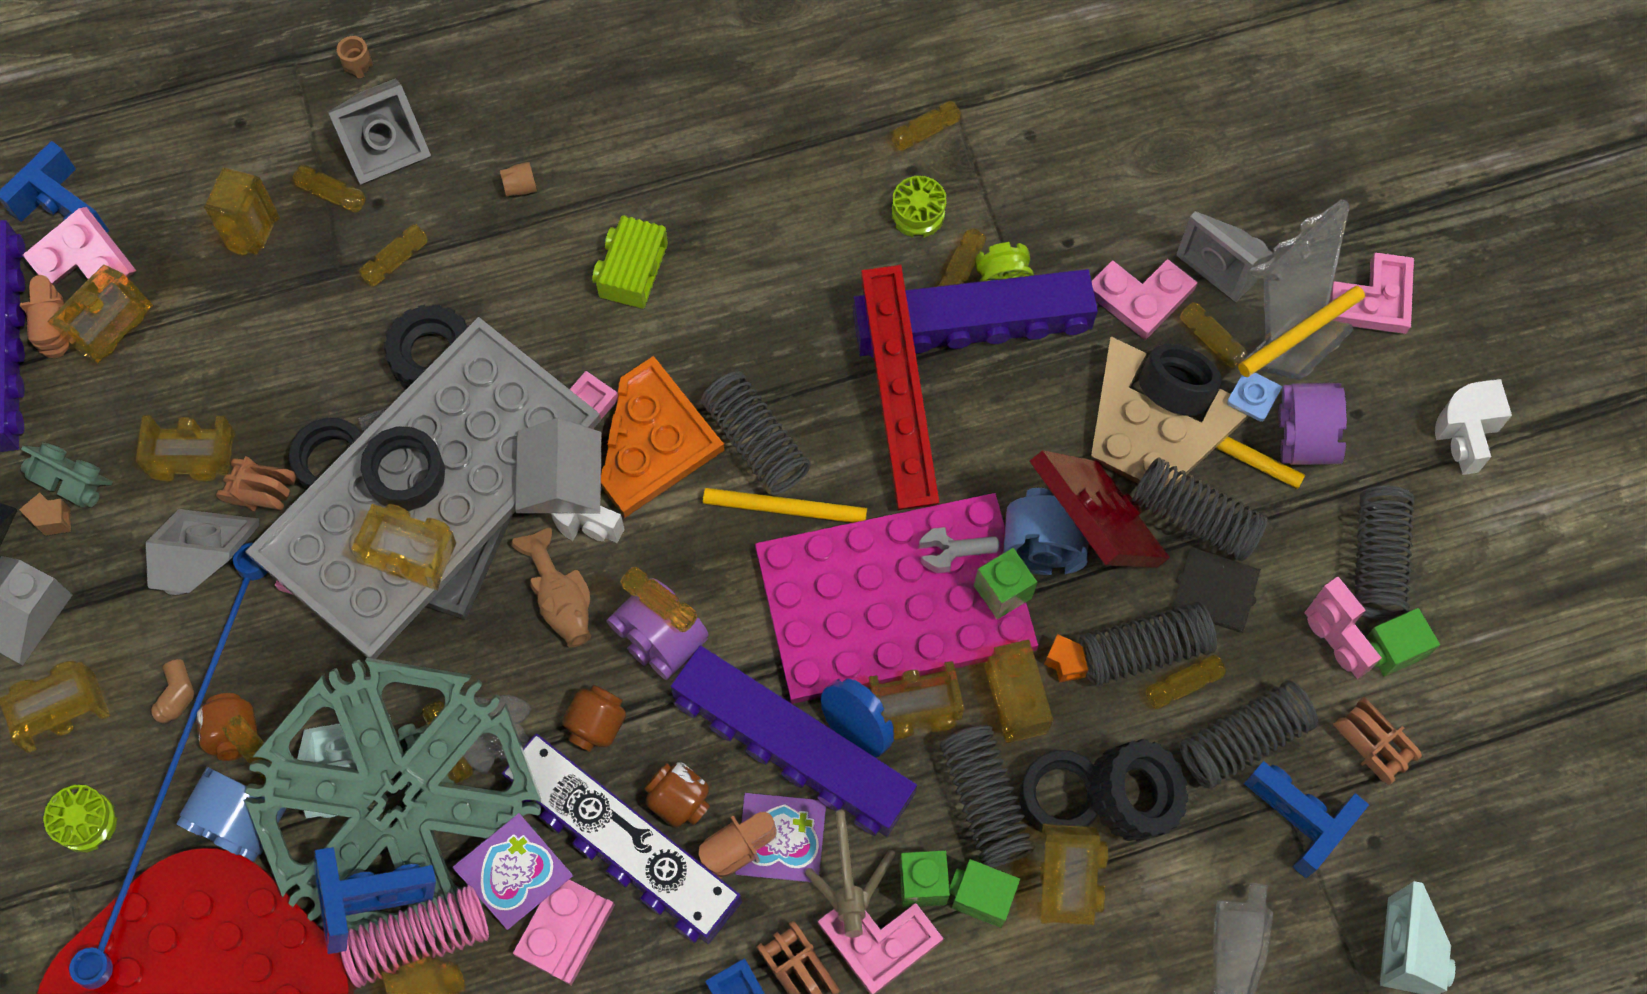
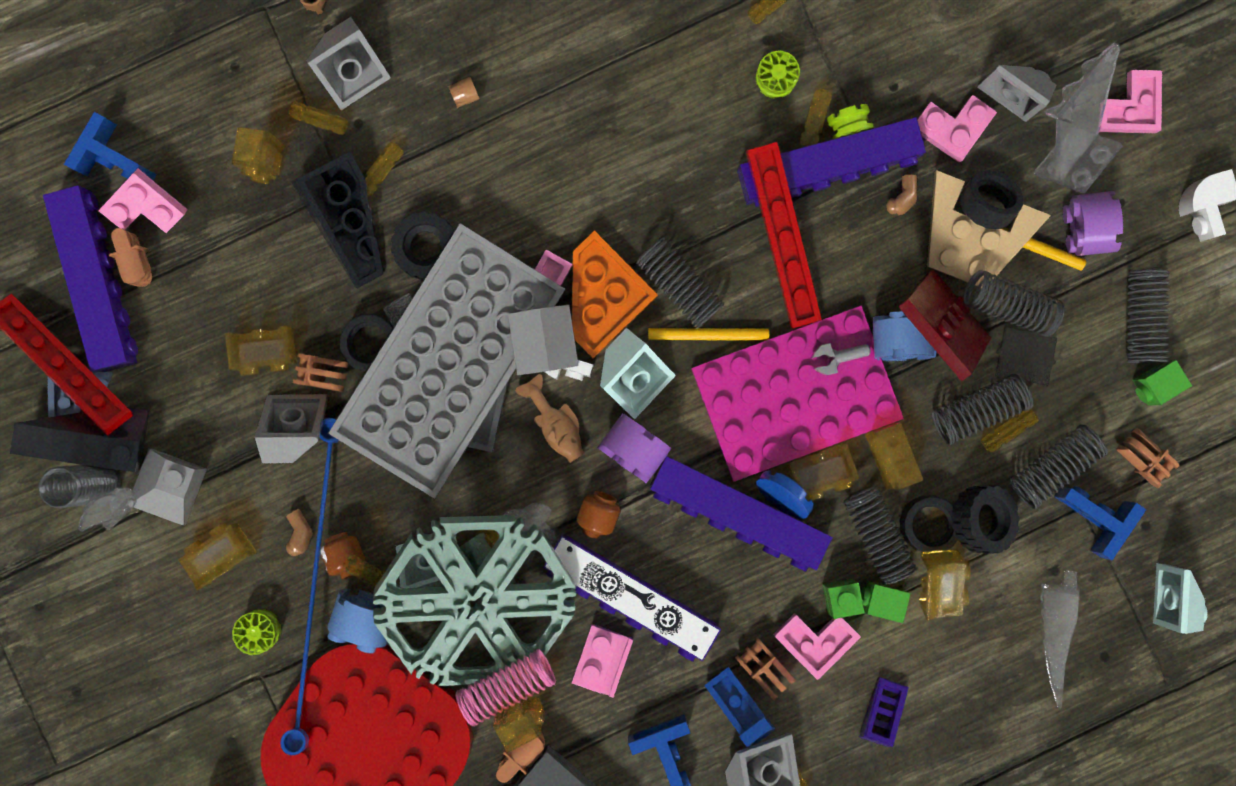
camera: 10 degrees left, 20 degrees up
medium nougat piece [19,493,71,535] -> none
sand green hinge [21,443,113,507] -> none
clear yellow window [47,264,153,363] -> none
blue bracket [314,847,436,954] -> none
clear yellow window [351,504,457,591] -> none
black tyre [360,426,445,511] -> none
sticker [453,813,573,930] -> none
lime brick [592,215,668,309] -> none
clear yellow axle [621,567,698,632] -> none
dark orange head [644,762,710,828] -> none
nougat arm [699,812,777,879] -> none
sticker [736,793,826,882] -> none
dark tan plant [805,809,895,938] -> none
bright green brick [974,548,1037,619] -> none
orange piece [1044,634,1088,683] -> none
clear yellow axle [1180,302,1247,368] -> none
light blue bracket [1227,373,1282,422] -> none
yellow bar [1238,286,1365,377] -> none
bright pink plate [1304,577,1382,679] -> none
none -> black wedge [291,152,383,289]
none -> light aqua slope [600,328,676,419]
none -> medium nougat arm [887,175,917,215]

